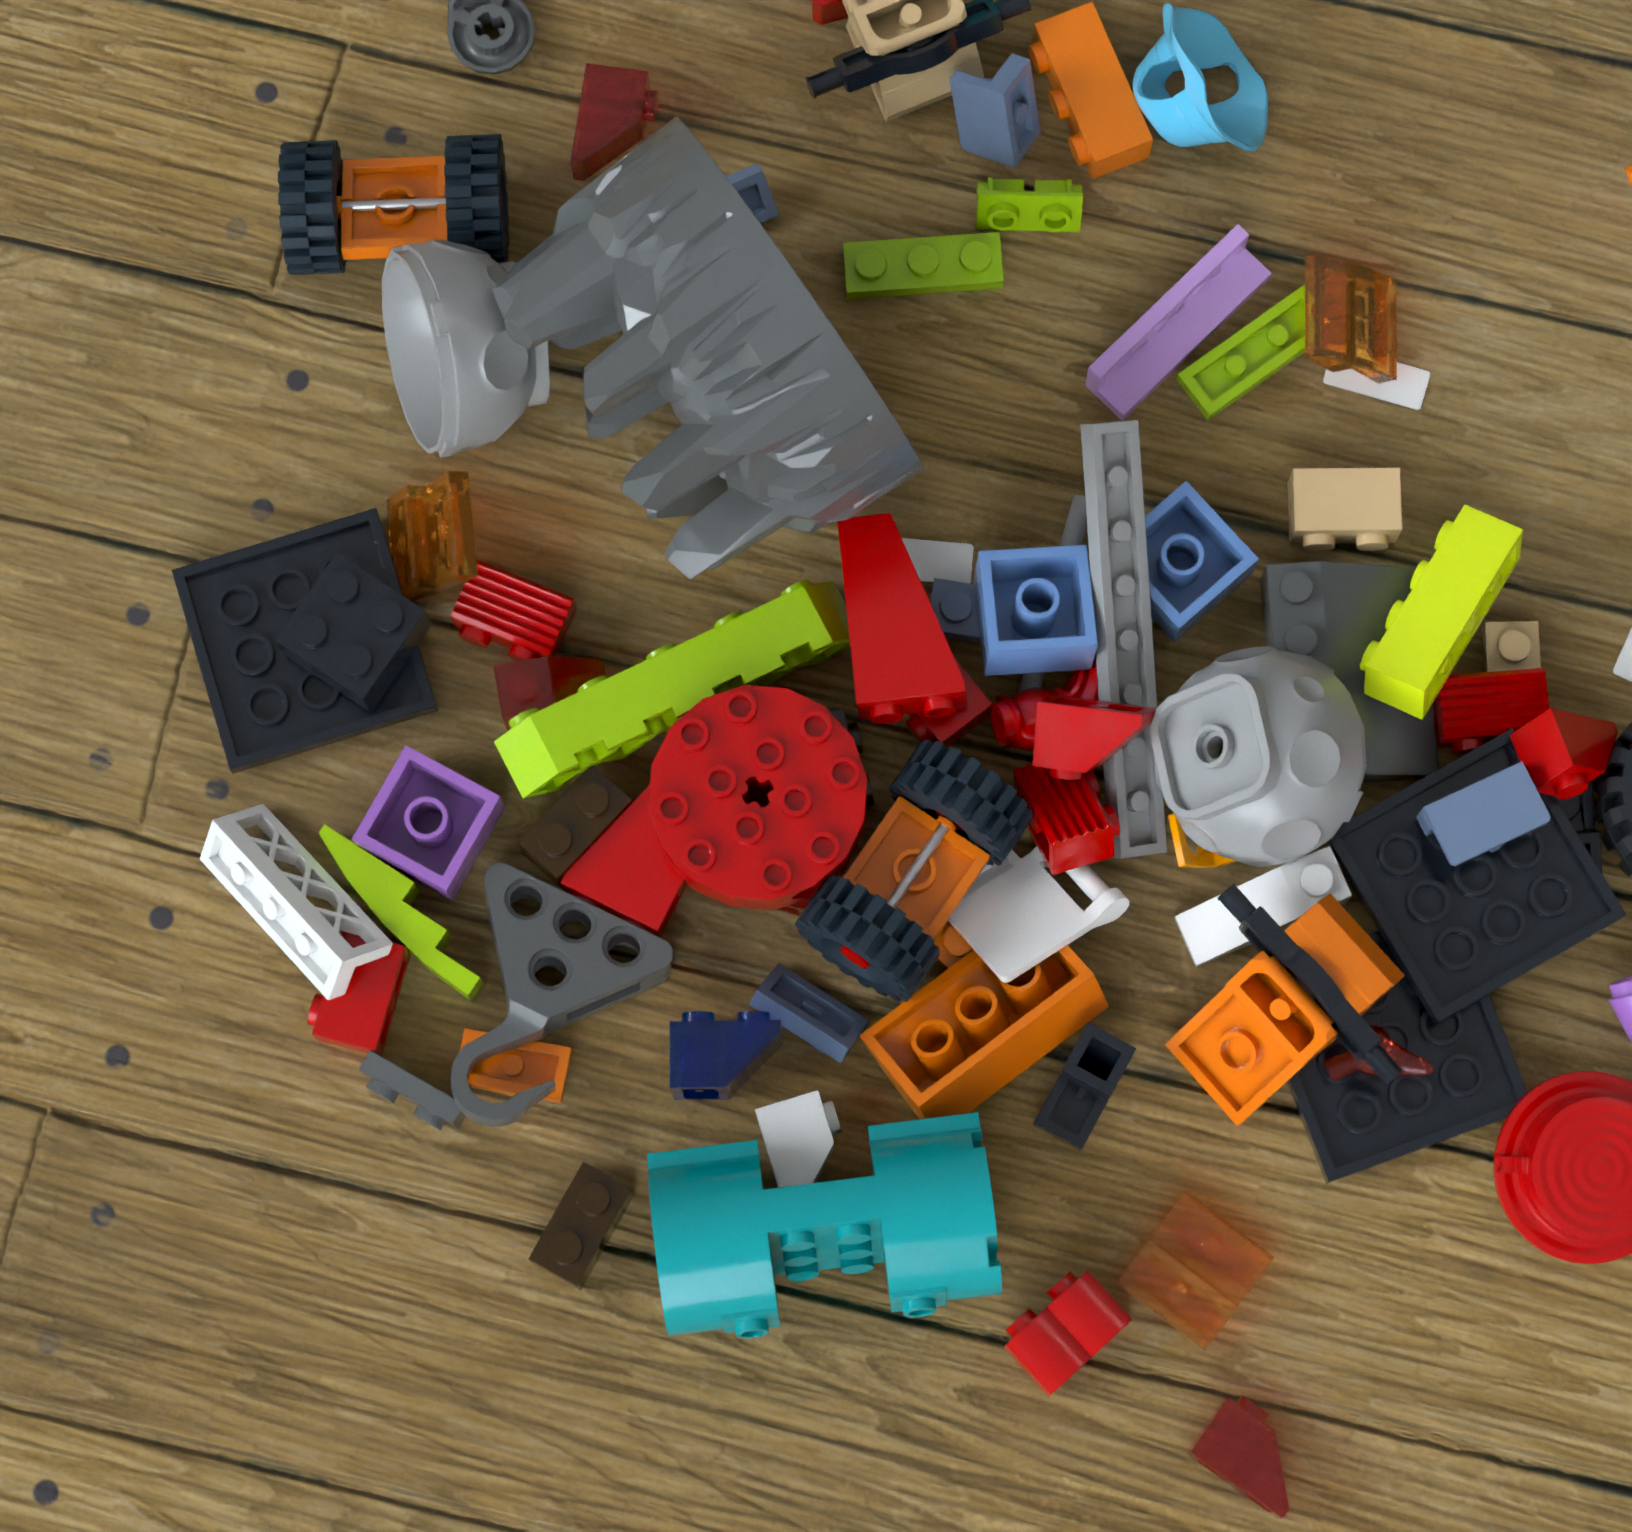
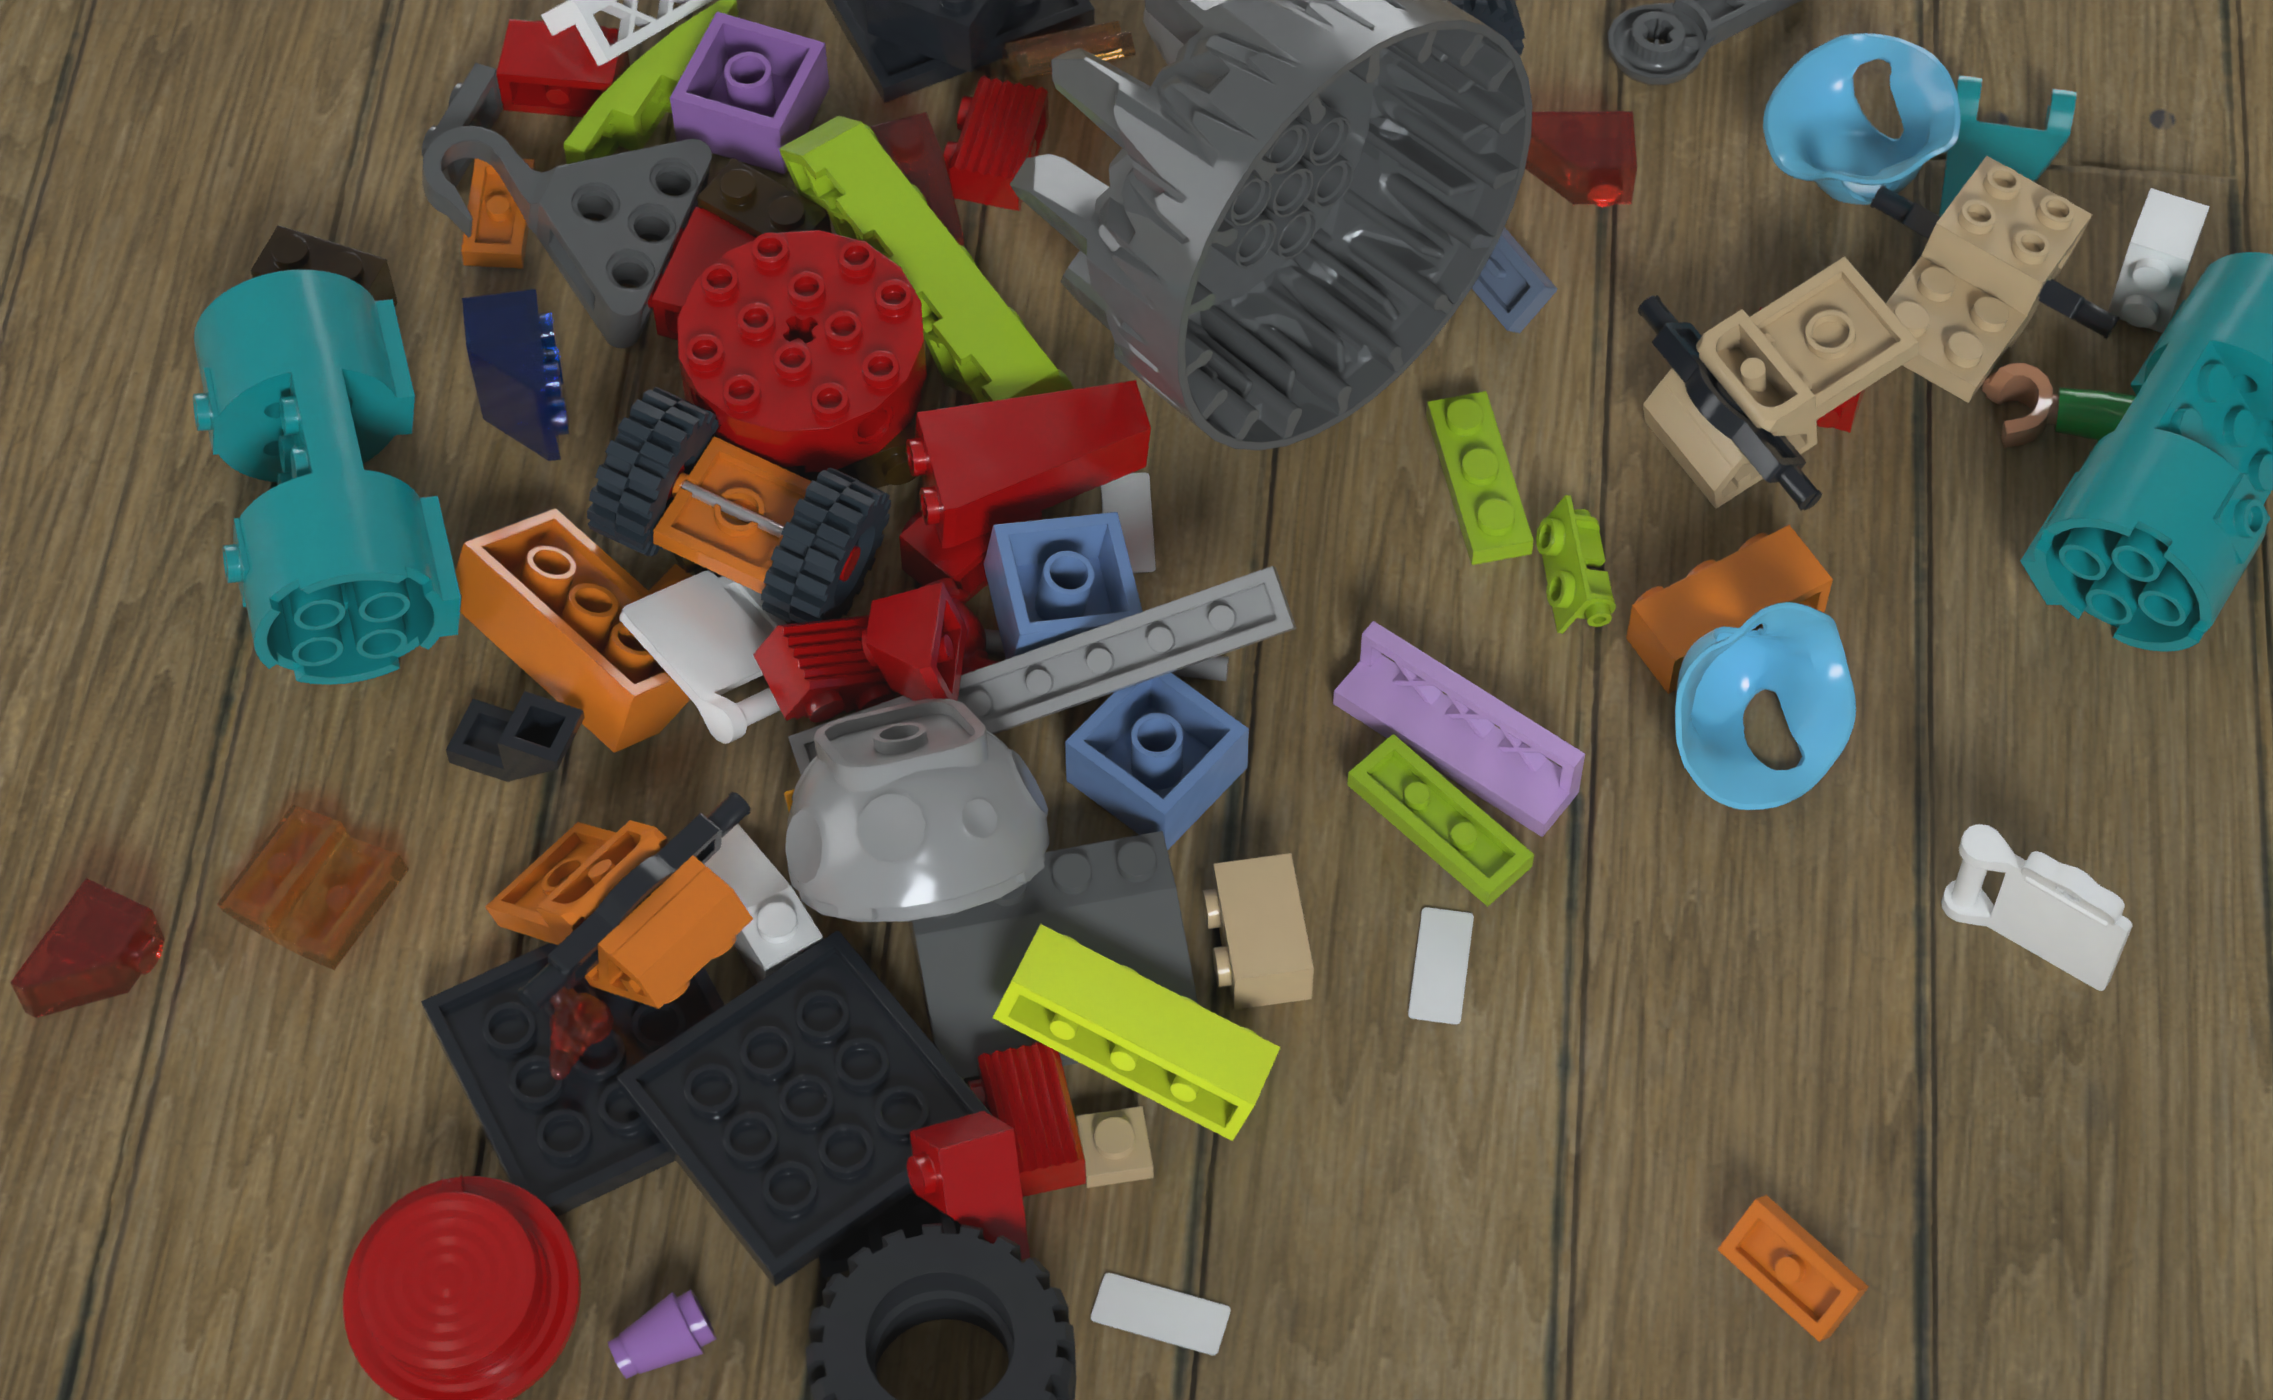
camera: 80 degrees right, 20 degrees down
sand blue plate [749,963,870,1063] -> none
white slope [755,1090,842,1188] -> none
sand blue panel [949,53,1041,168] -> none
red brick [1004,1270,1132,1397] -> none
clear orange slope [1305,255,1397,384] -> none
sand blue panel [1416,761,1551,866] -> none

